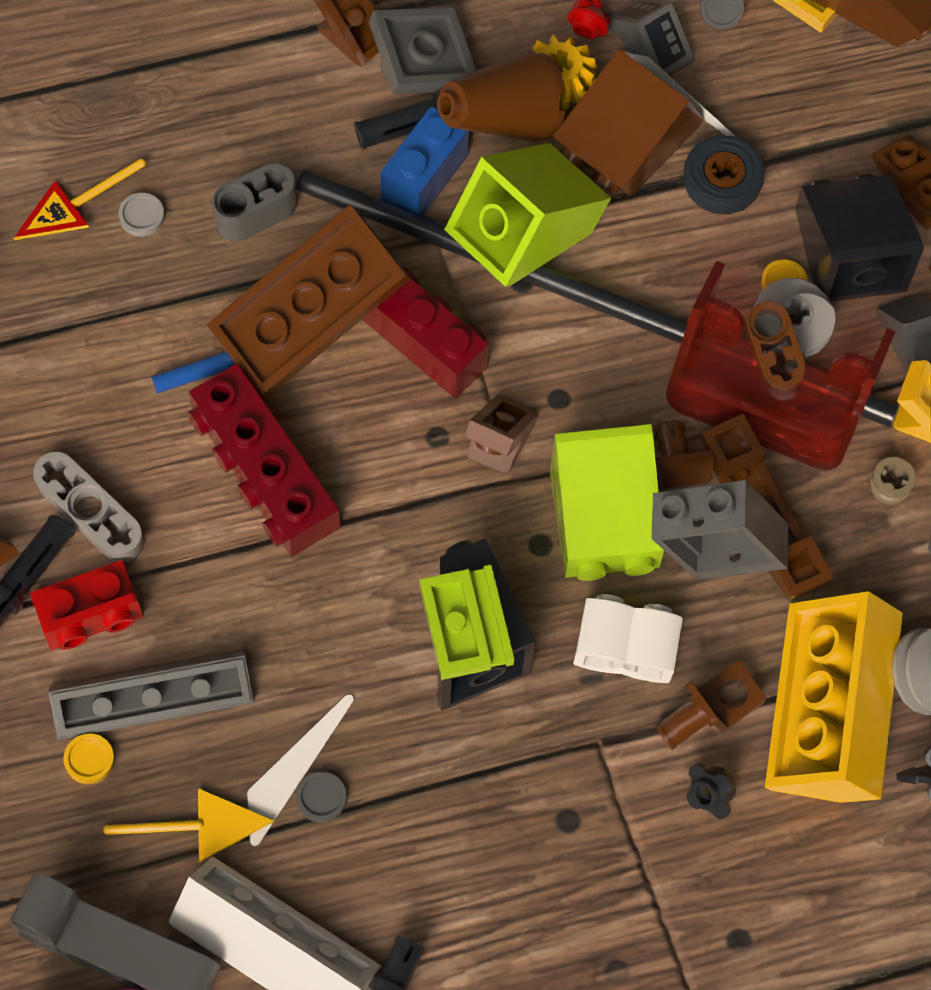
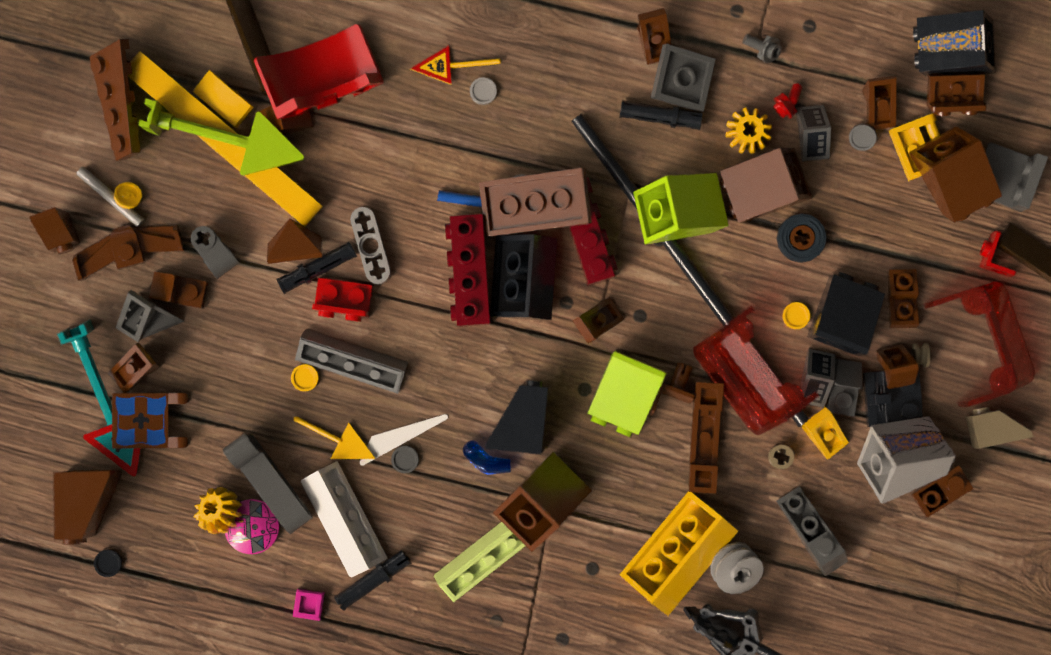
camera: 35 degrees right, 20 degrees up
dark grey beam [212,163,297,241] -> none
blue brick [381,106,469,216] -> none
lime plate [419,565,514,680] -> none
reddish brown cone [437,51,566,142] -> none
white brick [573,594,683,683] -> none
white sticker [616,51,736,137] -> none
dark grey window [652,480,788,580] -> none
reddish brown bracket [654,661,767,750] -> none
black plate [687,763,736,819] -> none
reddish brown beam [746,301,805,394] -> none
light grey piece [753,278,836,359] -> none
none -> yellowish green slope [434,522,525,602]
none -> clear blue arm [463,440,511,474]
none -> black slope [490,235,557,320]
none -> reddish brown slope [493,452,592,552]
none -> slope [797,349,835,408]

